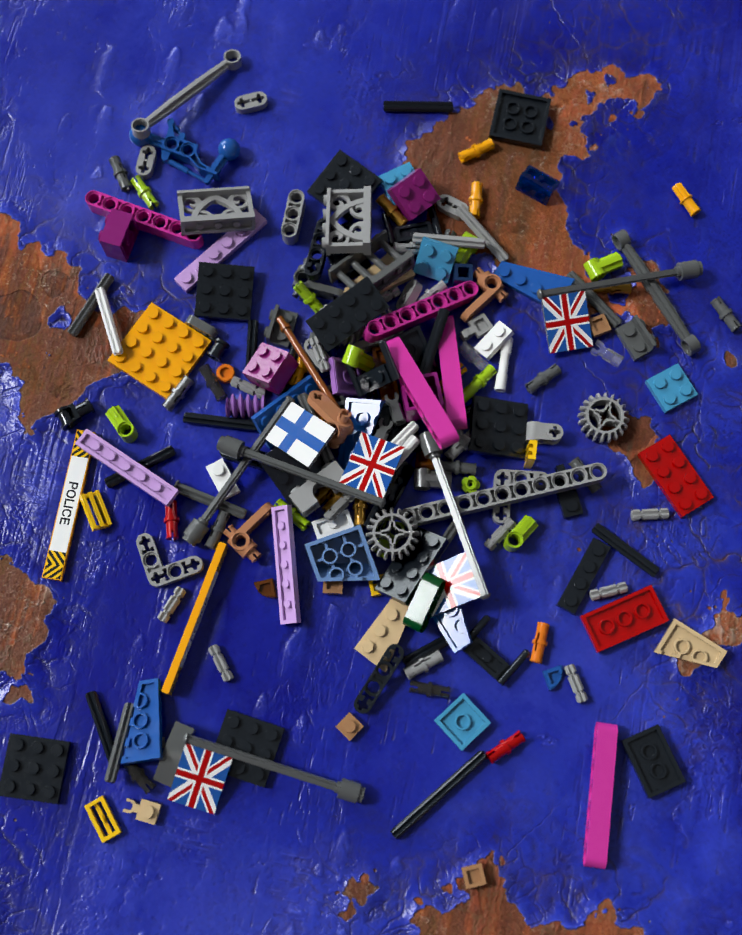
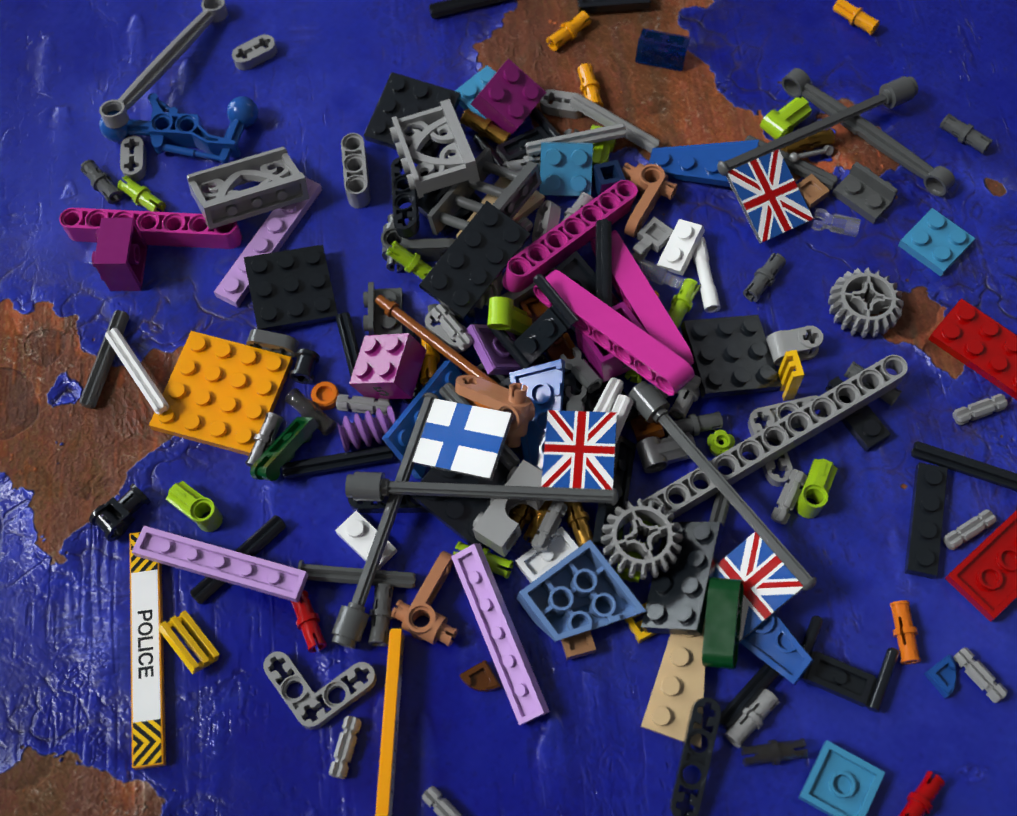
camera: 15 degrees left, 10 degrees down
none -> dark green plate [250,417,319,481]
none -> light grey hinge [789,145,834,163]

